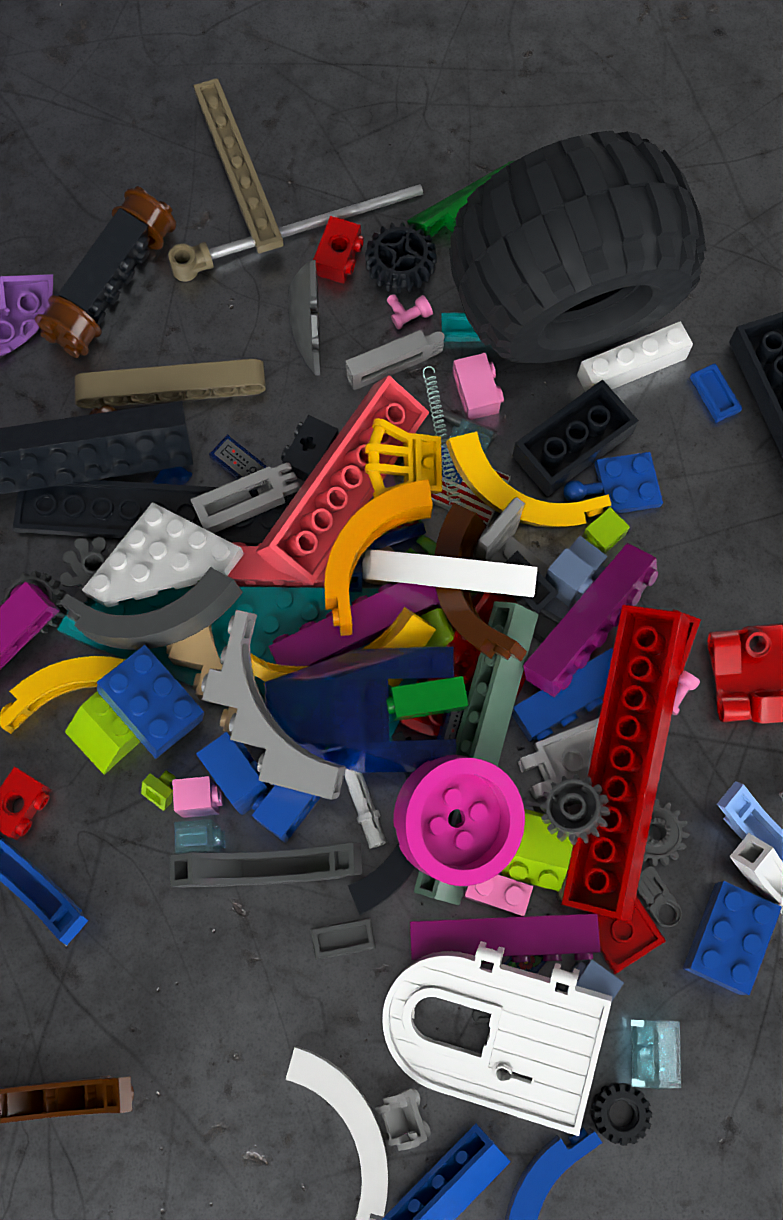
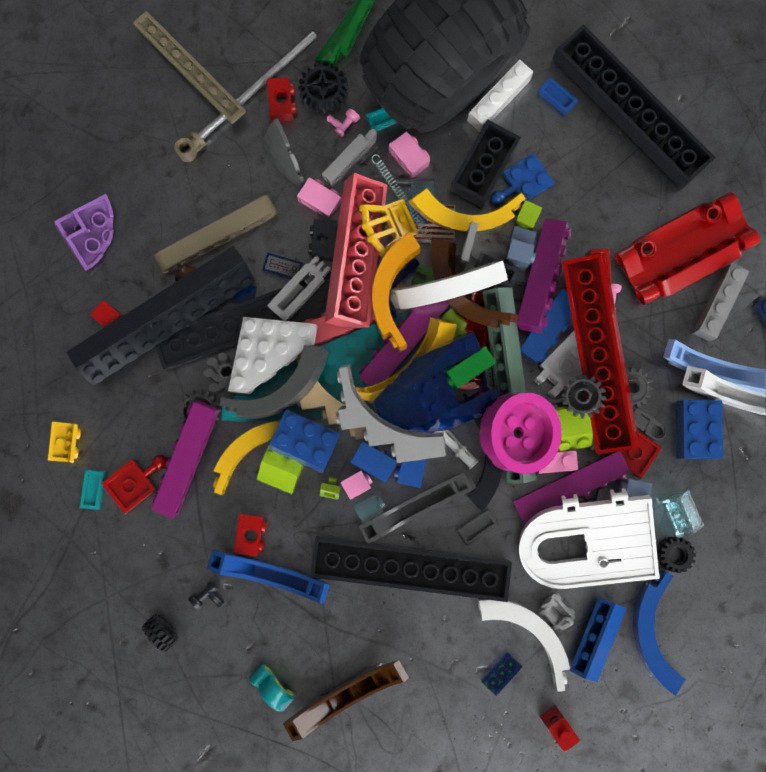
camera: 25 degrees left, 10 degrees up
brick [35,186,176,358] -> none
none -> bright pink brick [297,177,342,220]
none -> black brick [310,536,512,602]
none -> clear blue tile [481,652,523,696]

